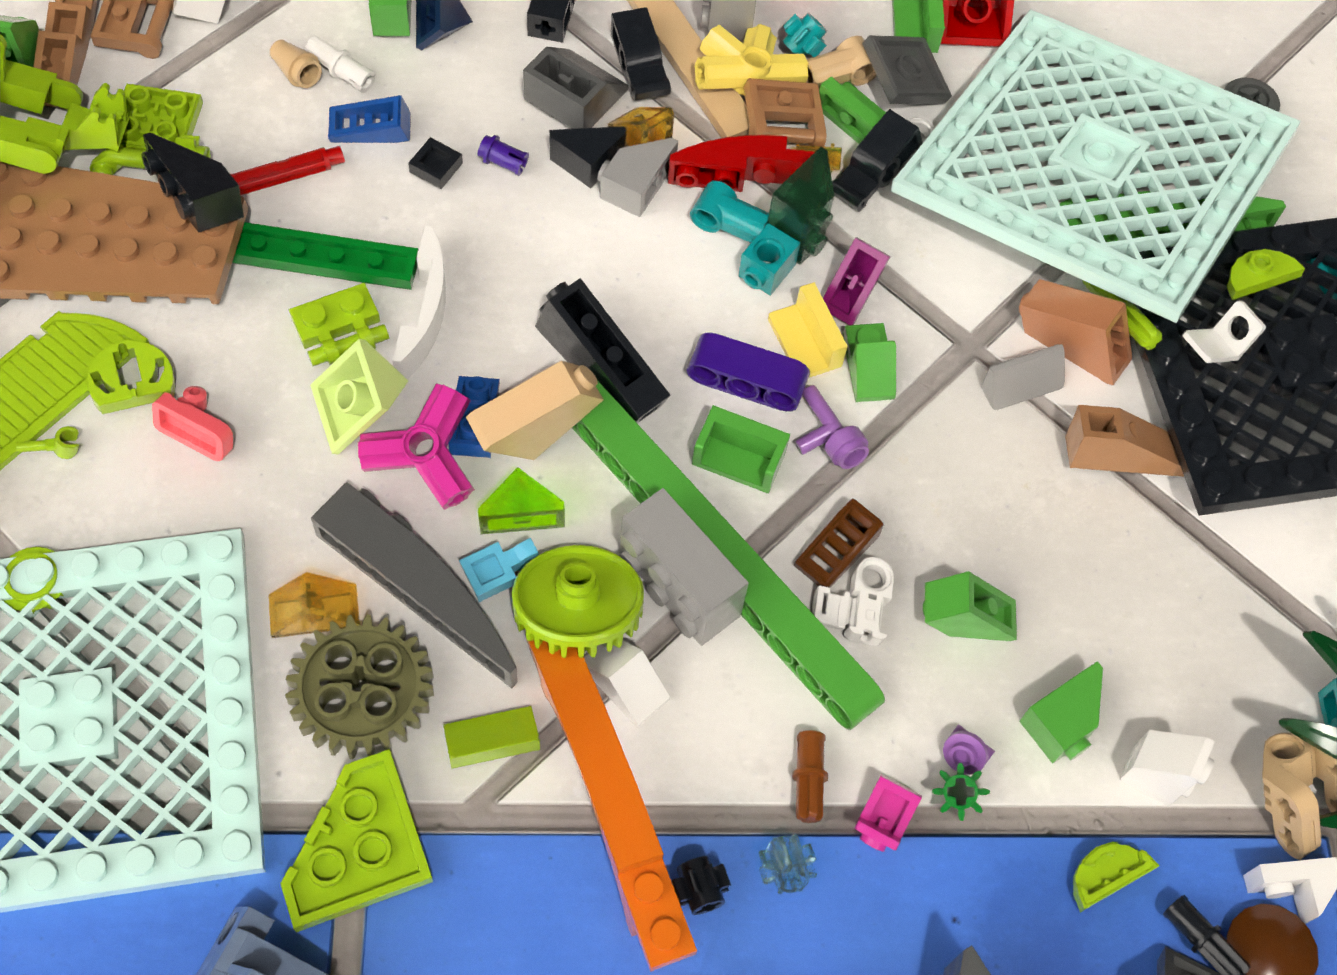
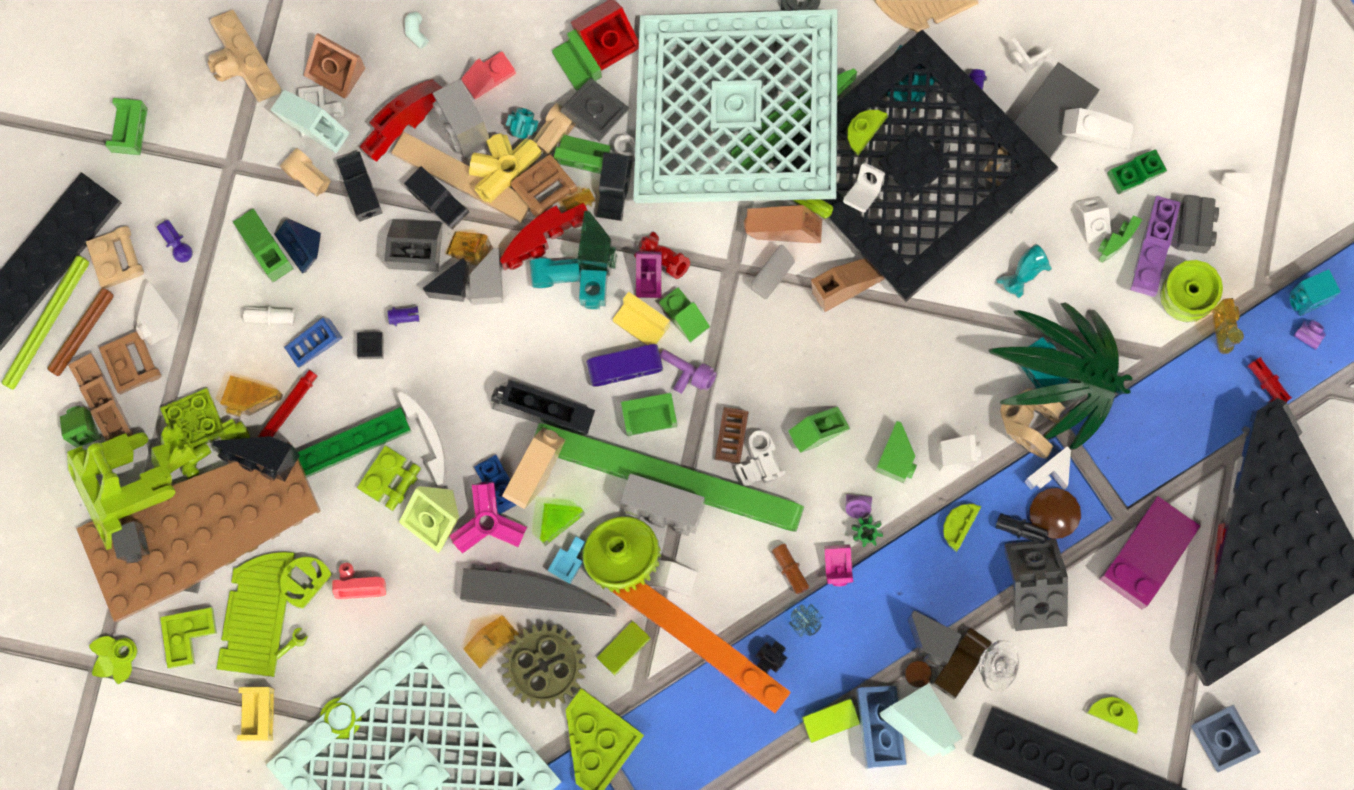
camera: 20 degrees left, 15 degrees up
tan cone [270,40,322,88] -> none
none -> clear yellow slope [220,375,283,417]
none -> red animal [634,232,690,279]

